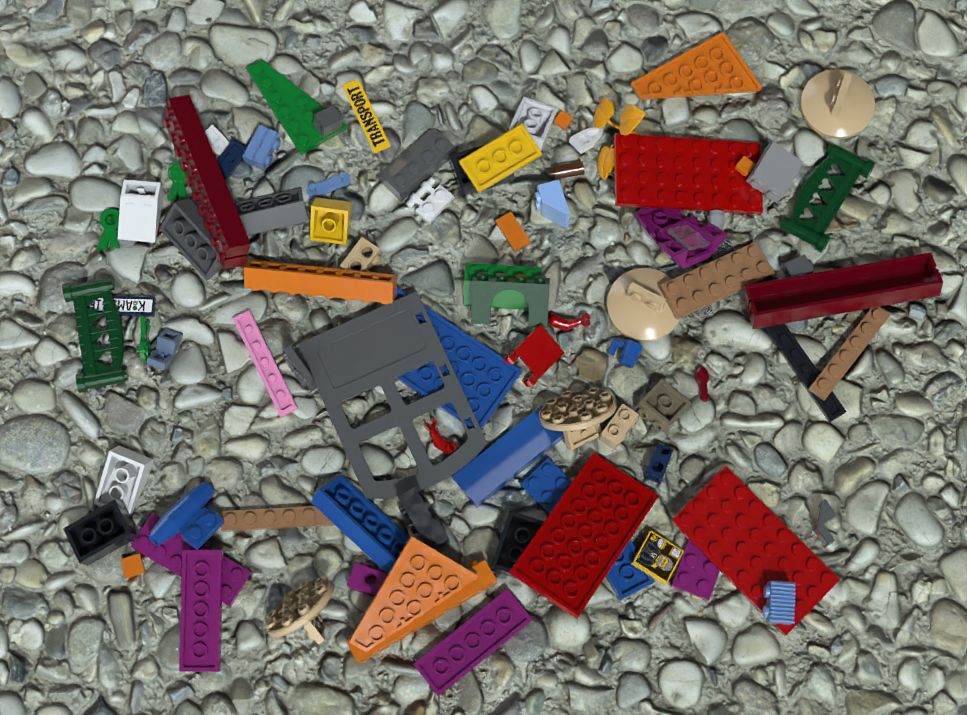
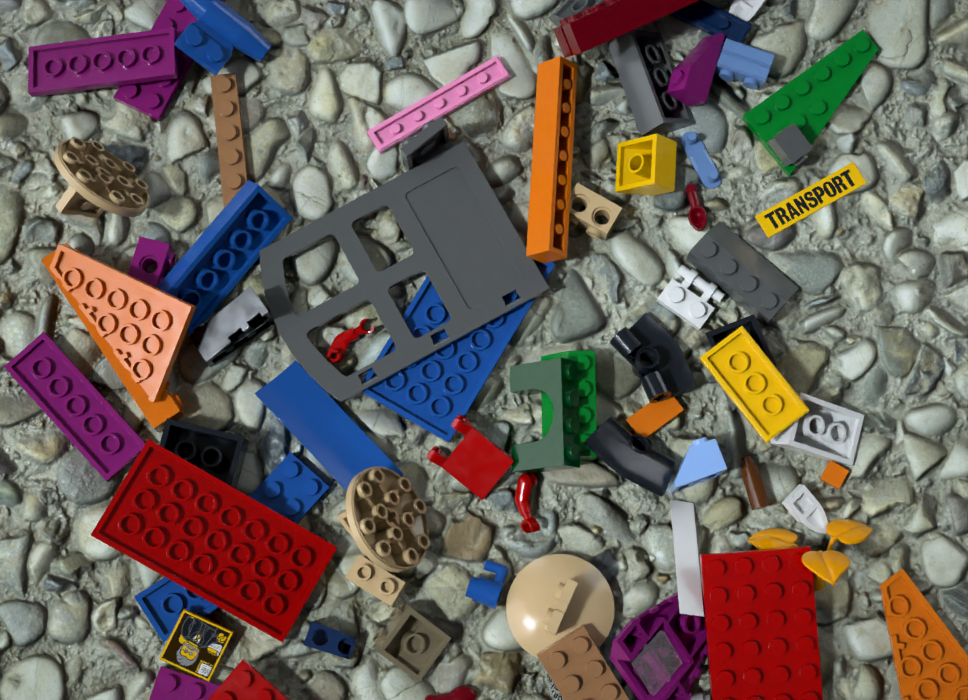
camera: 85 degrees right, 5 degrees up
none -> black panel [584,417,675,497]
none -> black panel [610,313,697,403]
none -> magenta slope [667,33,725,107]
none -> white sticker [670,499,704,617]
none -> dark red piece [685,183,708,232]

